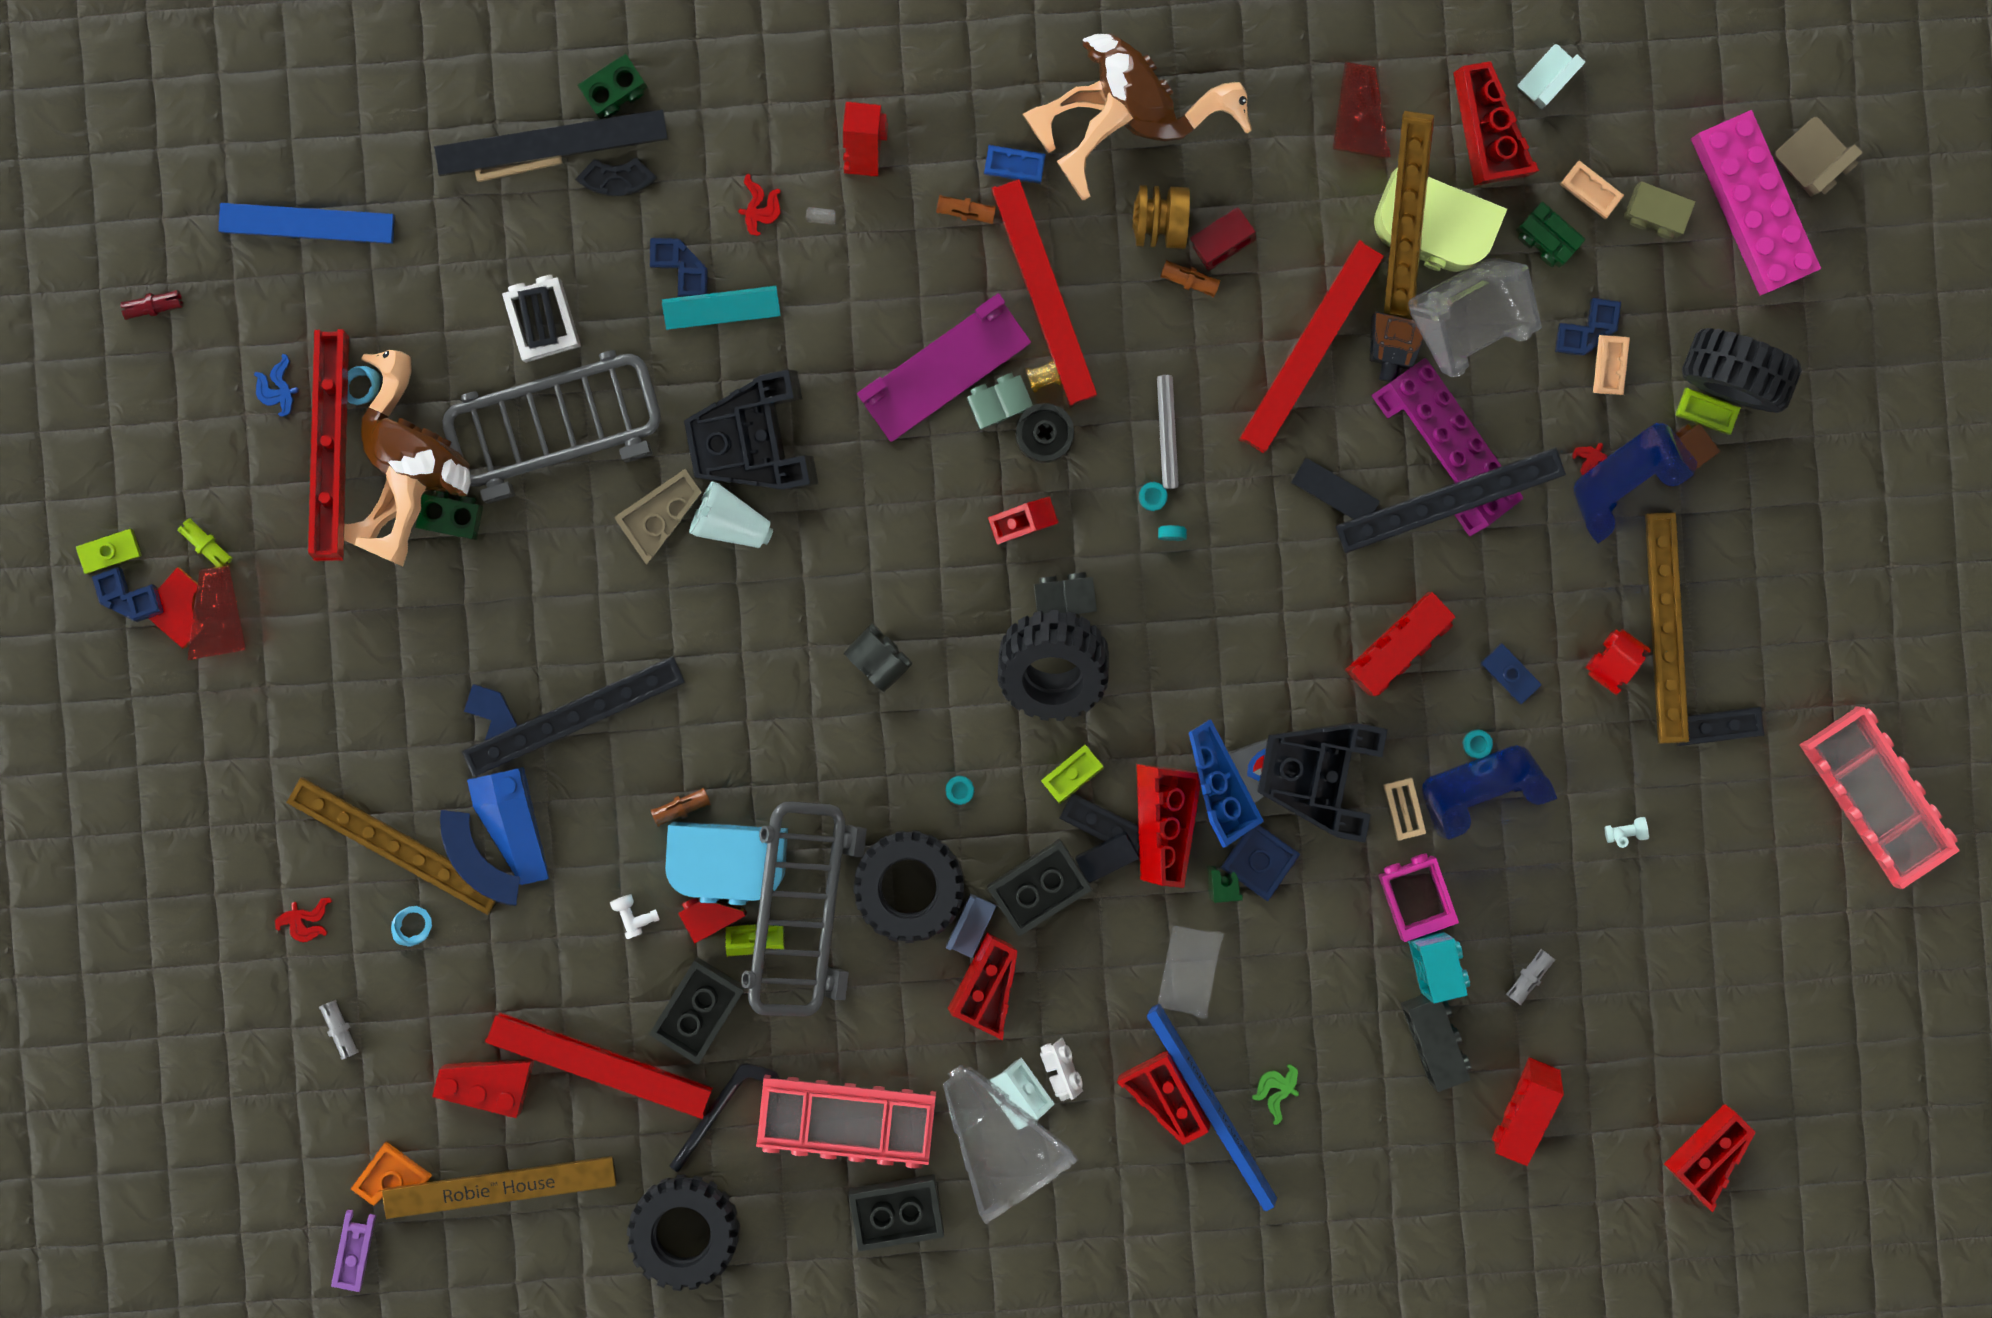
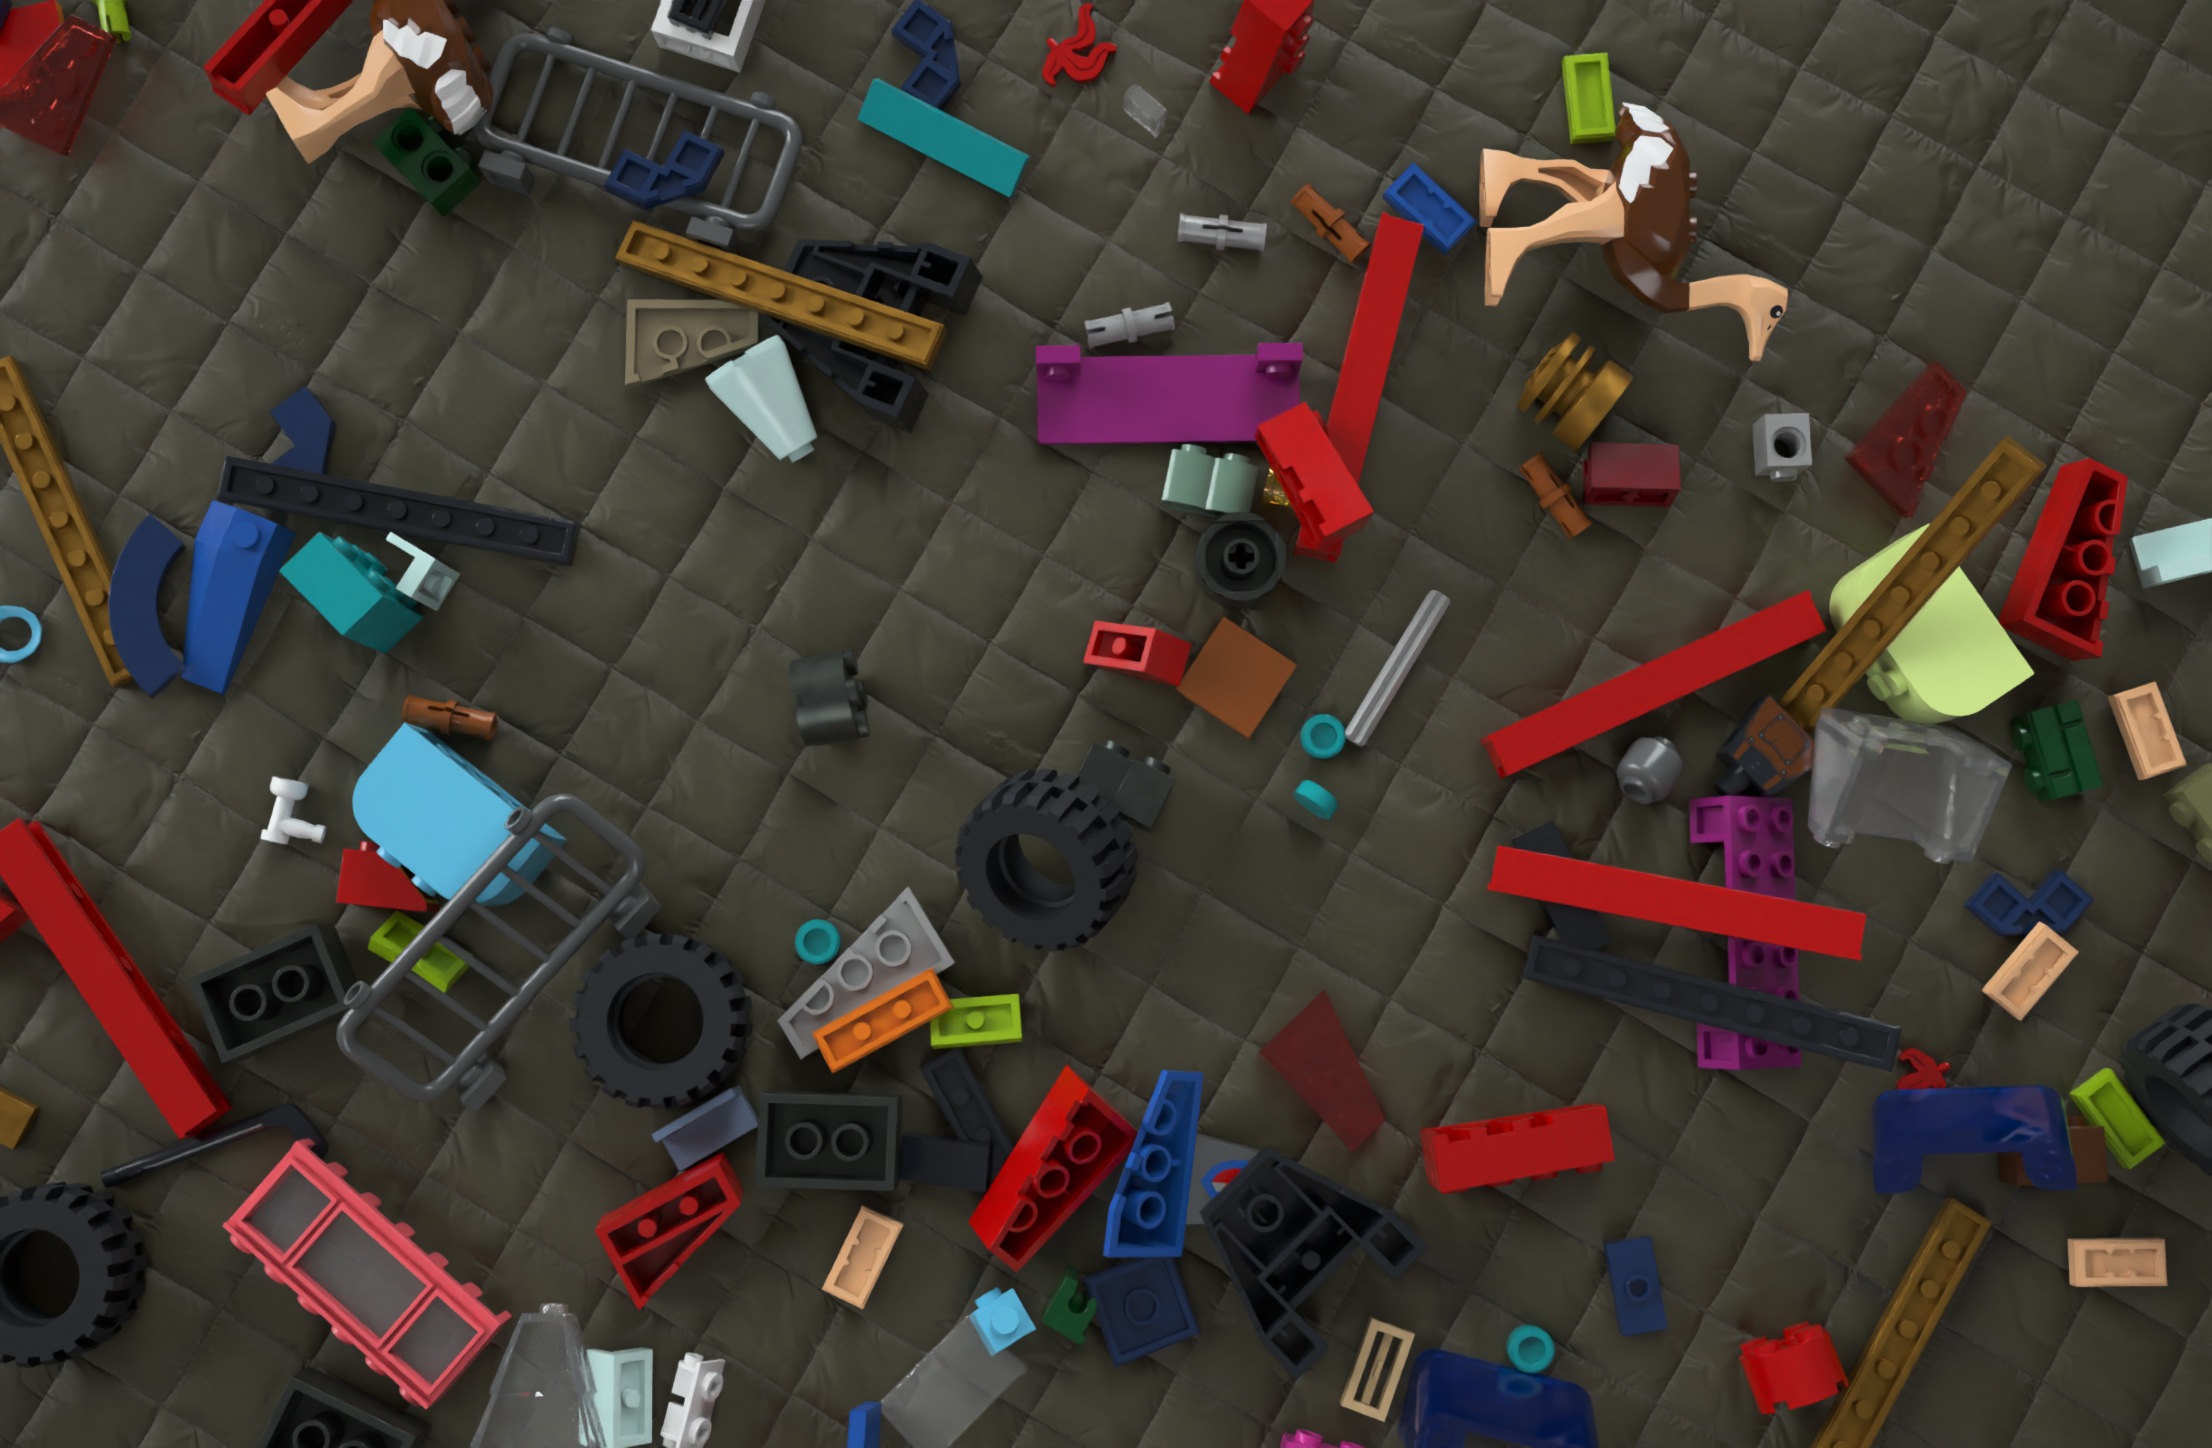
camera: 30 degrees right, 5 degrees down
none -> teal brick [279,532,424,654]
none -> light aqua panel [386,532,460,611]
none -> dark blue tile [604,130,725,210]
none -> pearl gold tile [615,220,947,371]
none -> light grey wing [778,887,956,1059]
none -> orange tile [811,968,954,1074]
none -> light nougat plate [822,1204,904,1309]
none -> medium azure brick [969,1287,1036,1357]
none -> light grey pin [1084,302,1175,349]
none -> dark orange tile [1175,617,1298,739]
none -> light grey pin [1177,213,1267,252]
none -> red wedge [1254,402,1374,553]
none -> clear red wing [1259,990,1385,1151]
none -> red tile [1487,845,1867,961]
none -> lime tile [1562,53,1616,144]
none -> dark grey head [1616,736,1684,804]
none -> light grey brick [1752,413,1812,482]
none -> light nougat plate [2068,1237,2168,1287]

